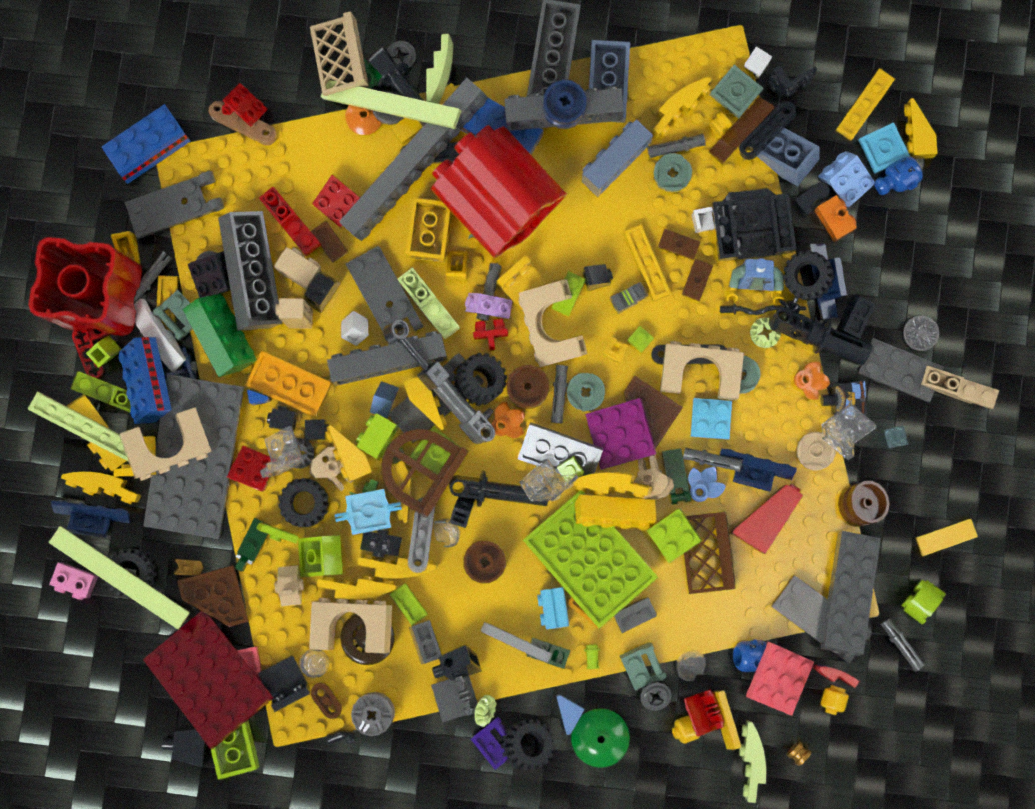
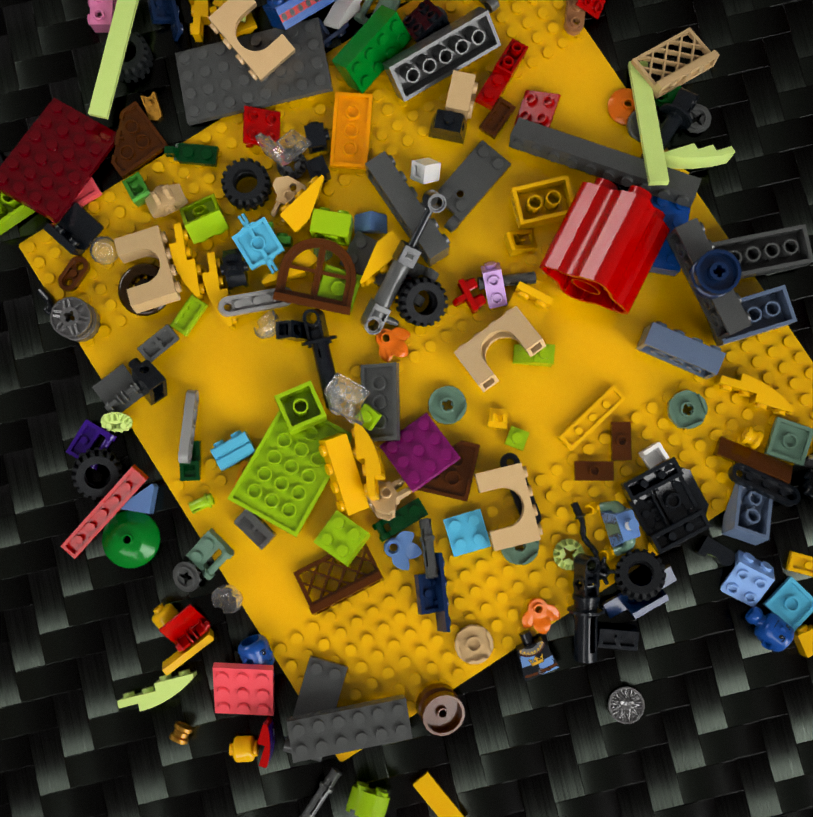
camera: 65 degrees right, 0 degrees up
blue slope [247,389,271,405] -> none
lime plate [256,522,299,543] -> none
tan brick [276,298,313,329] -> none
yellowish green slope [398,267,460,340] -> none
reddish brown wheel [463,541,506,583] -> none
reddish brown wheel [507,365,549,409] -> none
dark grey pin [551,365,568,424] -> none
black slope [583,264,613,291] -> none
dark grey leg [610,282,649,314] -> none
dark grey pin [647,134,706,158] -> none
slope [731,484,803,554] -> none
orange brick [814,195,857,242] -> none
clear bracket [822,404,876,460] -> none
dark grey plate [857,338,944,403] -> none
clear light blue tile [884,426,908,448] -> none
tan slope [921,366,999,409] -> none
none -> plate [60,464,149,559]
none -> bright green slope [122,172,151,207]
none -> lime brick [274,380,327,436]

